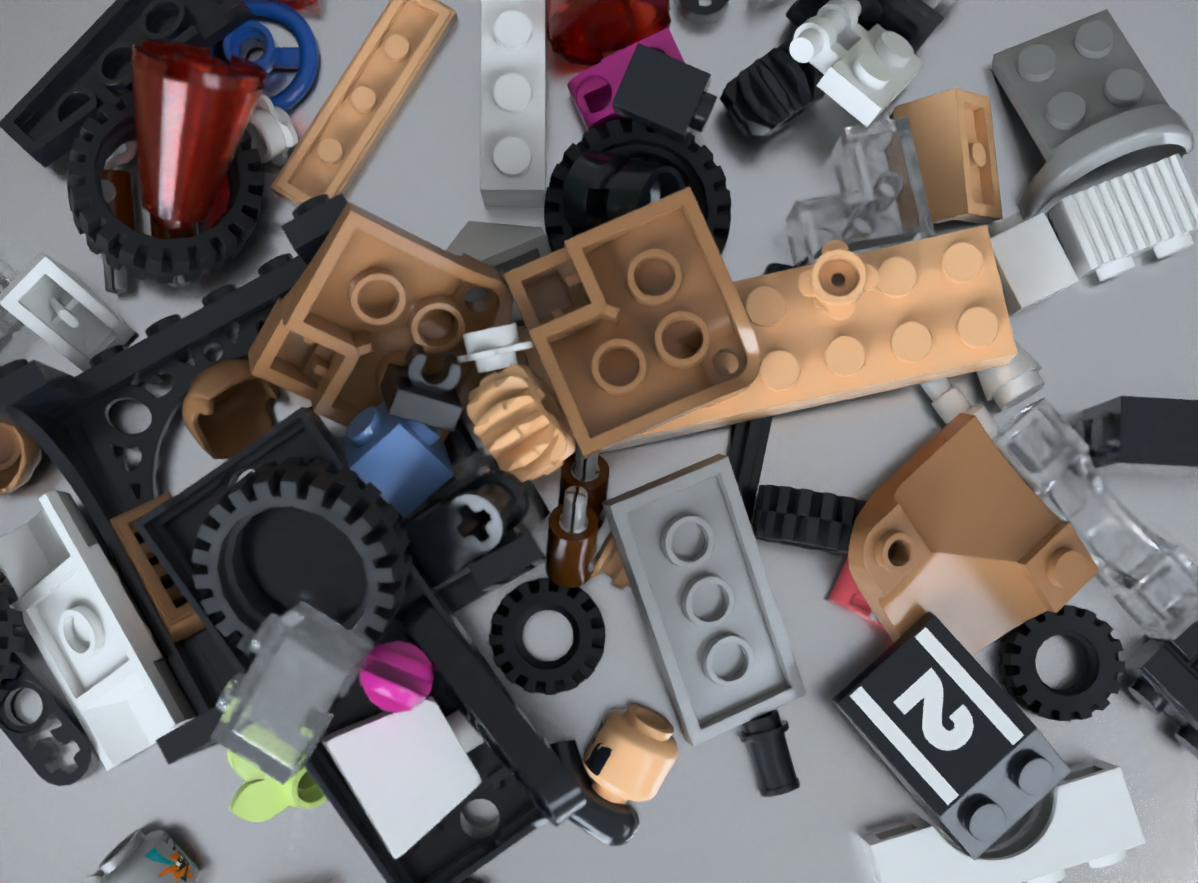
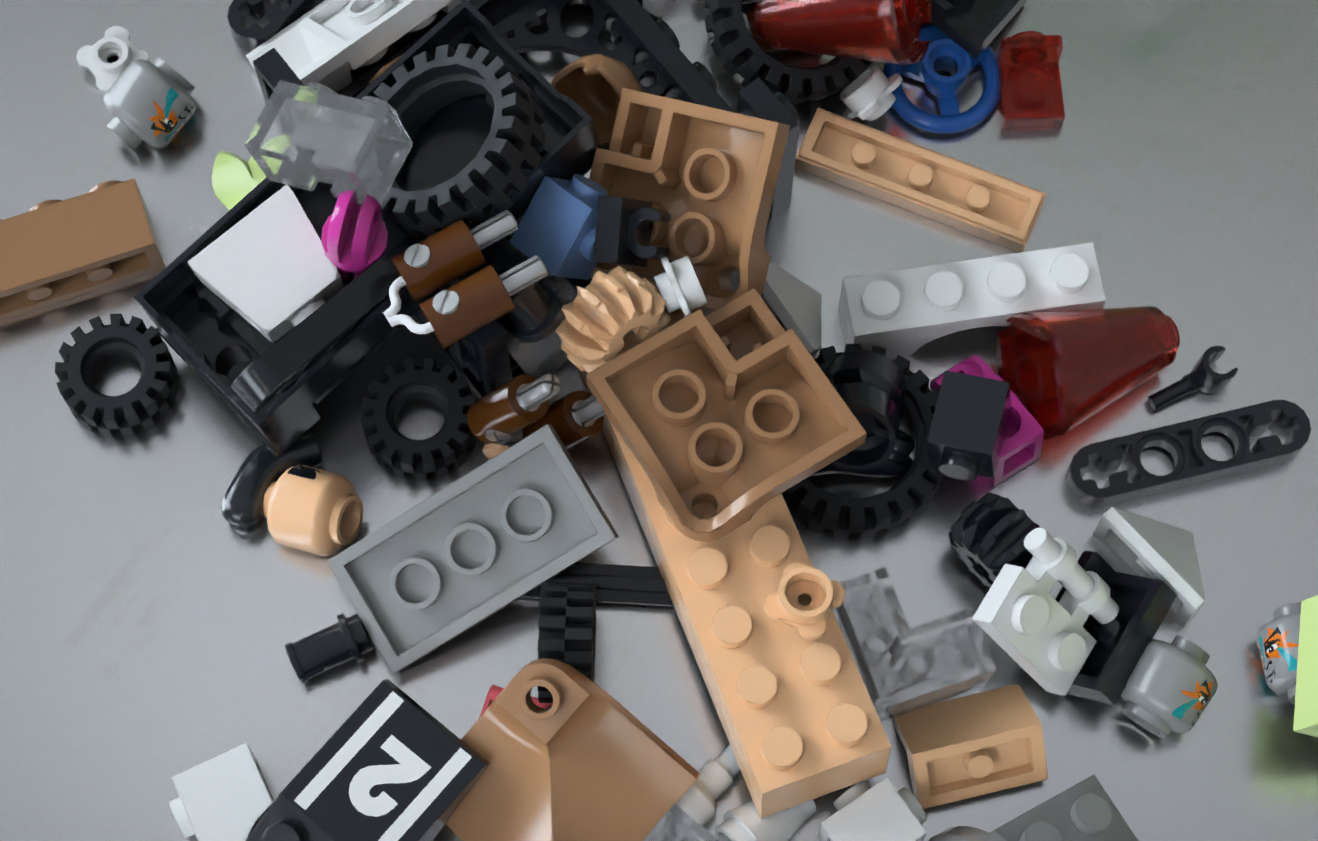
camera: 85 degrees right, 15 degrees down
none -> reddish brown piece [383,210,548,349]

